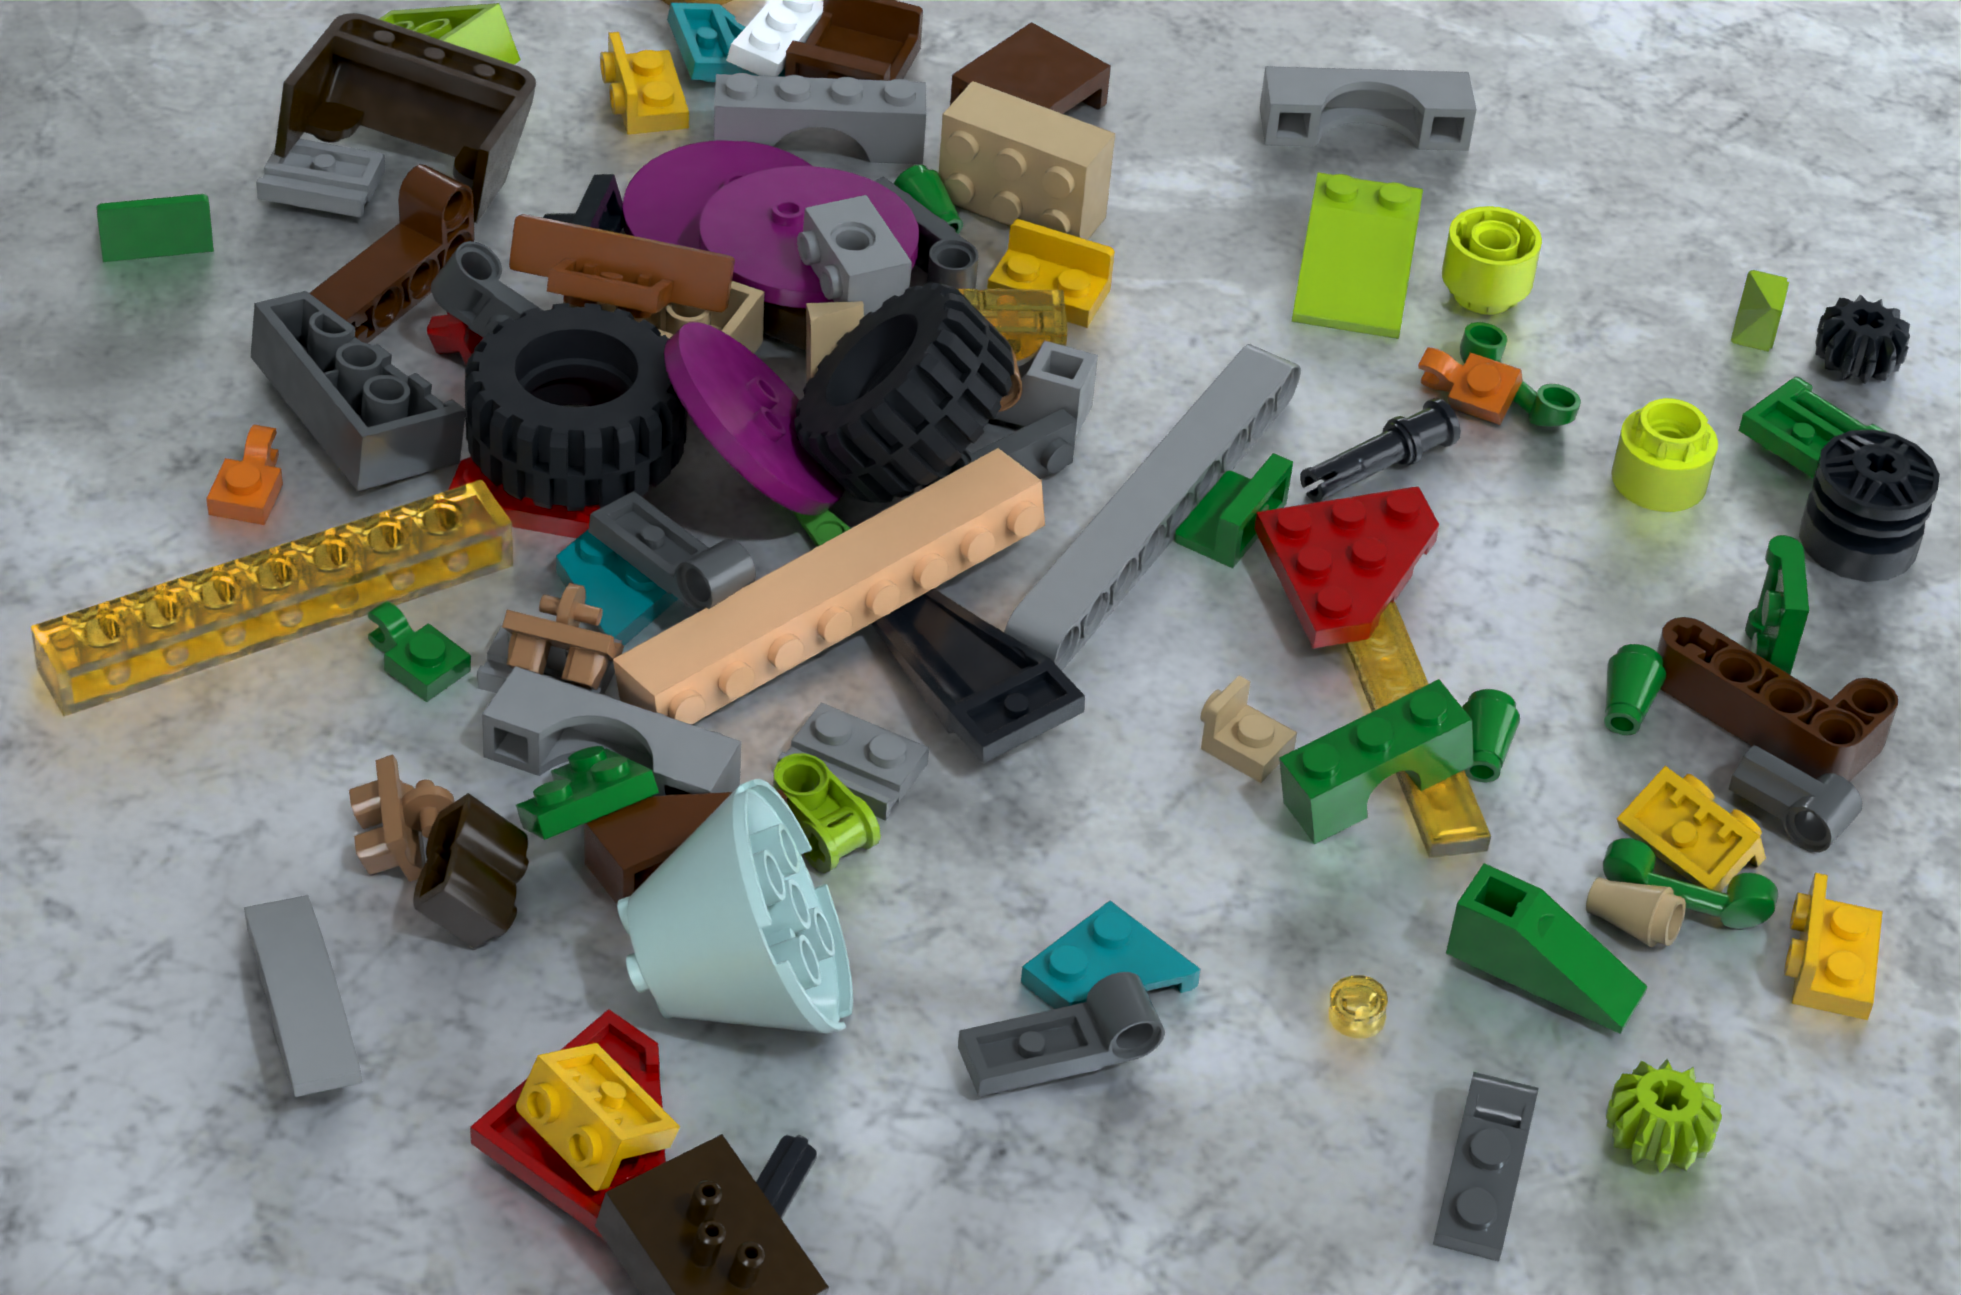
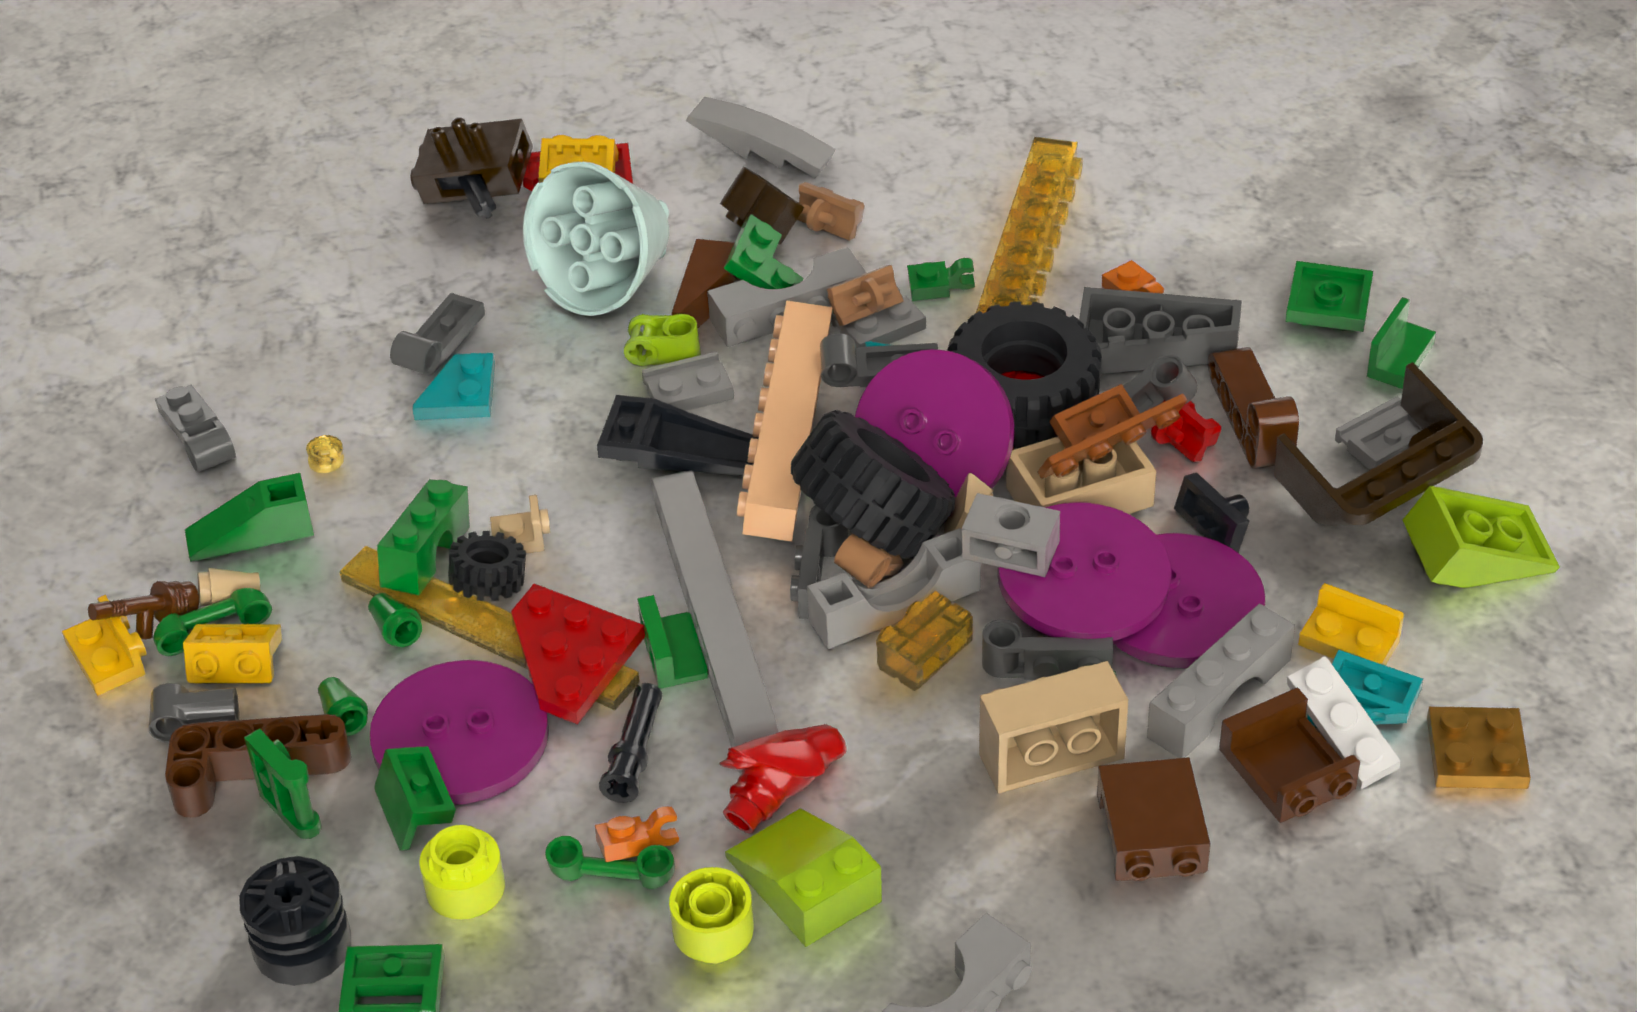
camera: 140 degrees right, 0 degrees up
yellow bracket [986,219,1115,328] -> none
lime gear [1606,1059,1722,1173] -> none
none -> reddish brown piece [88,581,199,640]
none -> magenta plate [370,660,549,805]
none -> green panel [374,746,456,850]
none -> black tyre [448,531,526,601]
none -> red animal [719,724,847,834]
none -> green plate [1285,261,1373,332]

